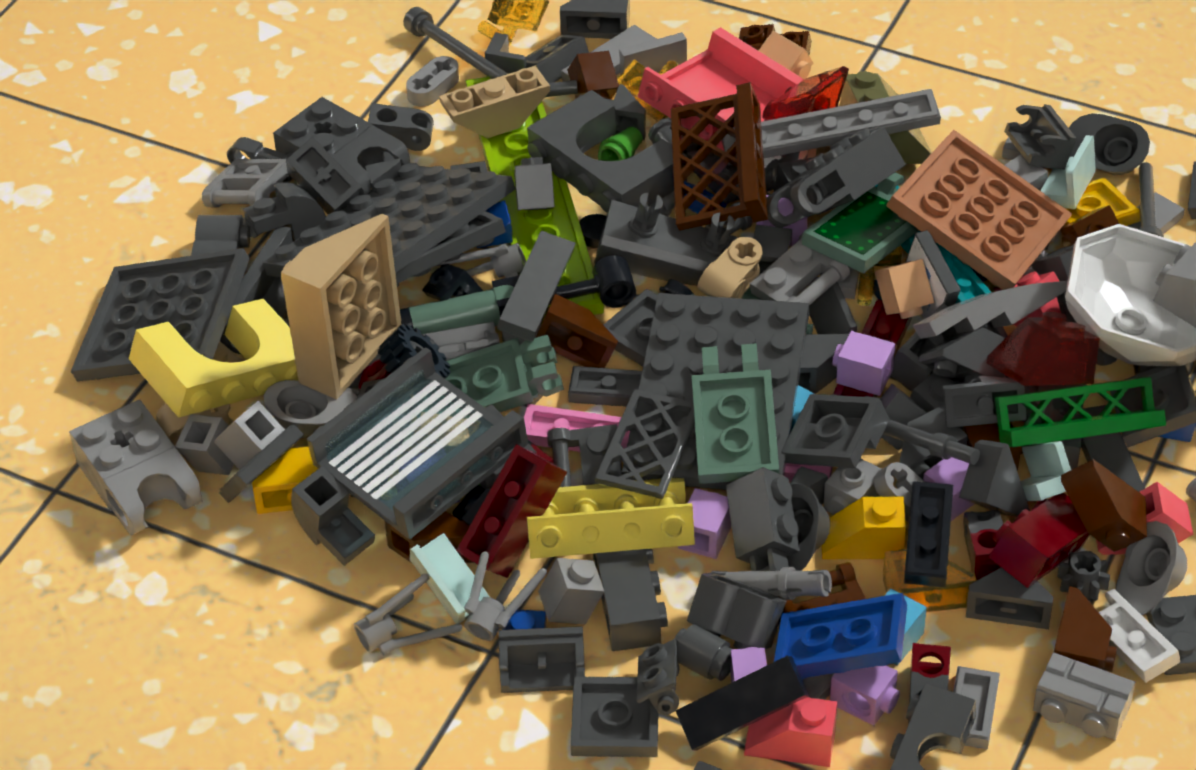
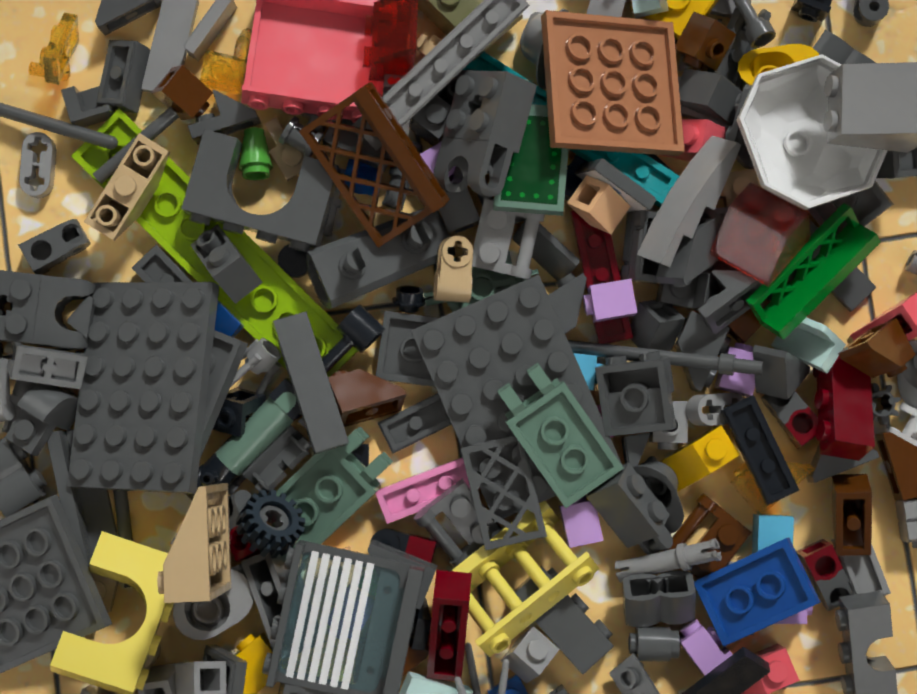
camera: 30 degrees left, 40 degrees up
none -> reddish brown slope [832,474,872,556]

